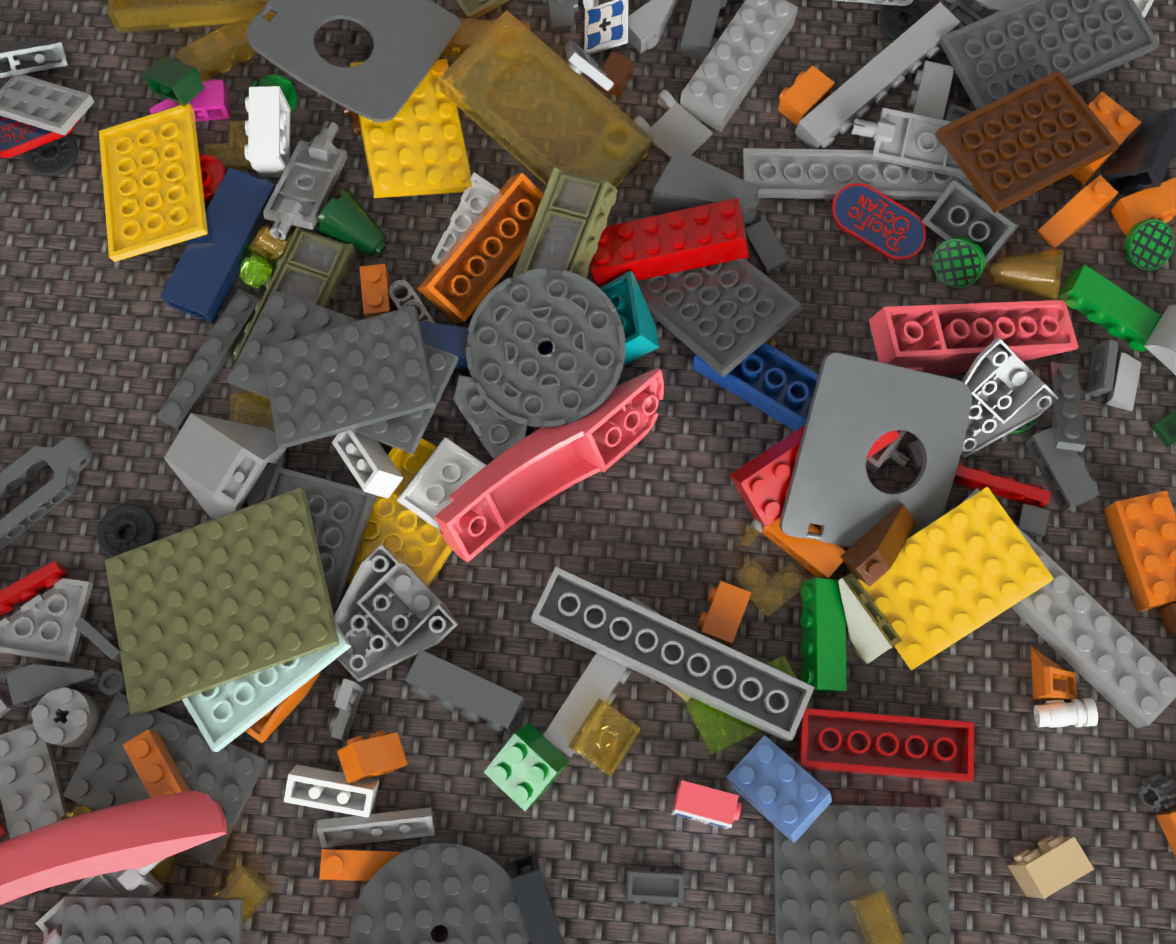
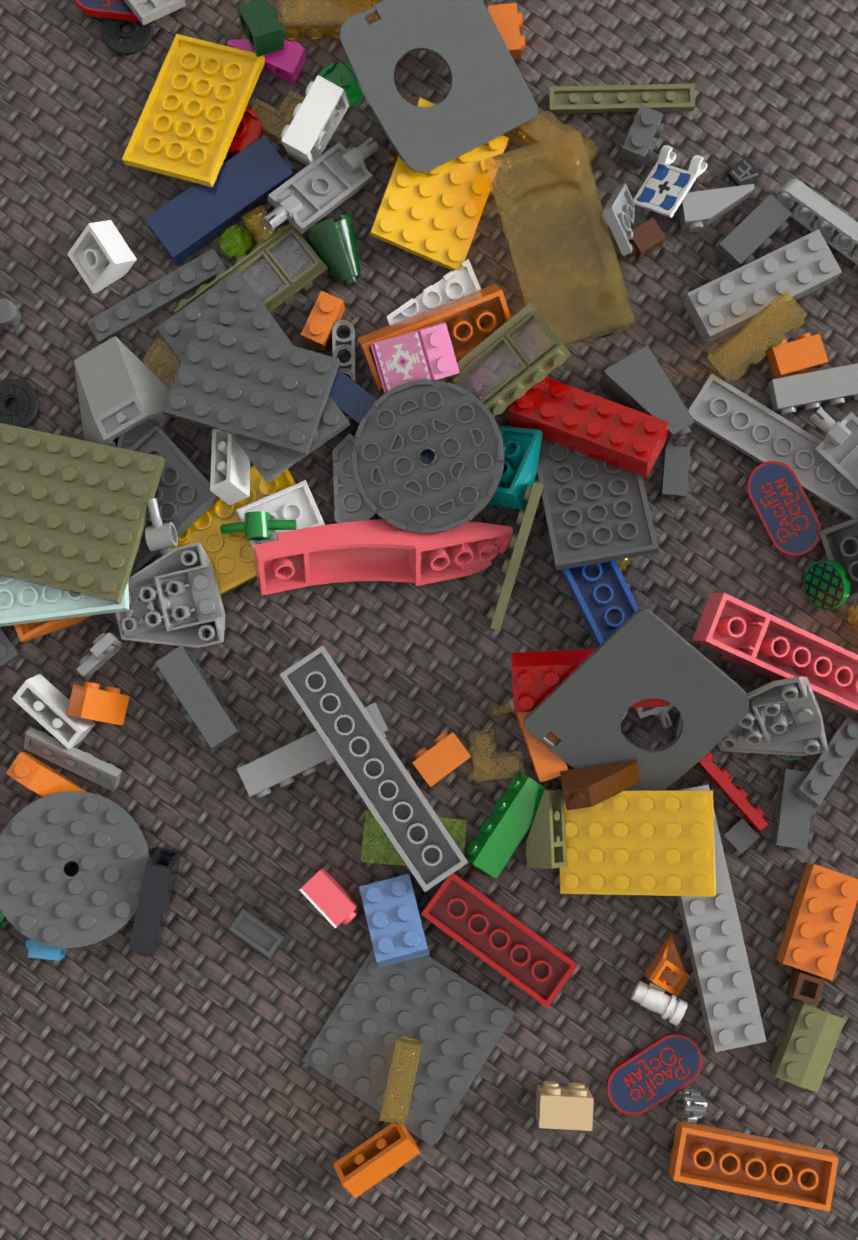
camera: 30 degrees right, 10 degrees up
brick [484,722,570,811] -> none
clear yellow tile [568,699,641,776] -> none
light grey flag [632,90,713,159] -> none
none -> white slope [67,220,137,294]
none -> light grey piece [145,498,178,556]
none -> green piece [220,511,296,541]
none -> bright pink slope [370,322,460,393]
none -> olive plate [487,480,544,631]
none -> tile [607,1033,702,1115]
none -> clear yellow brick [708,289,807,382]

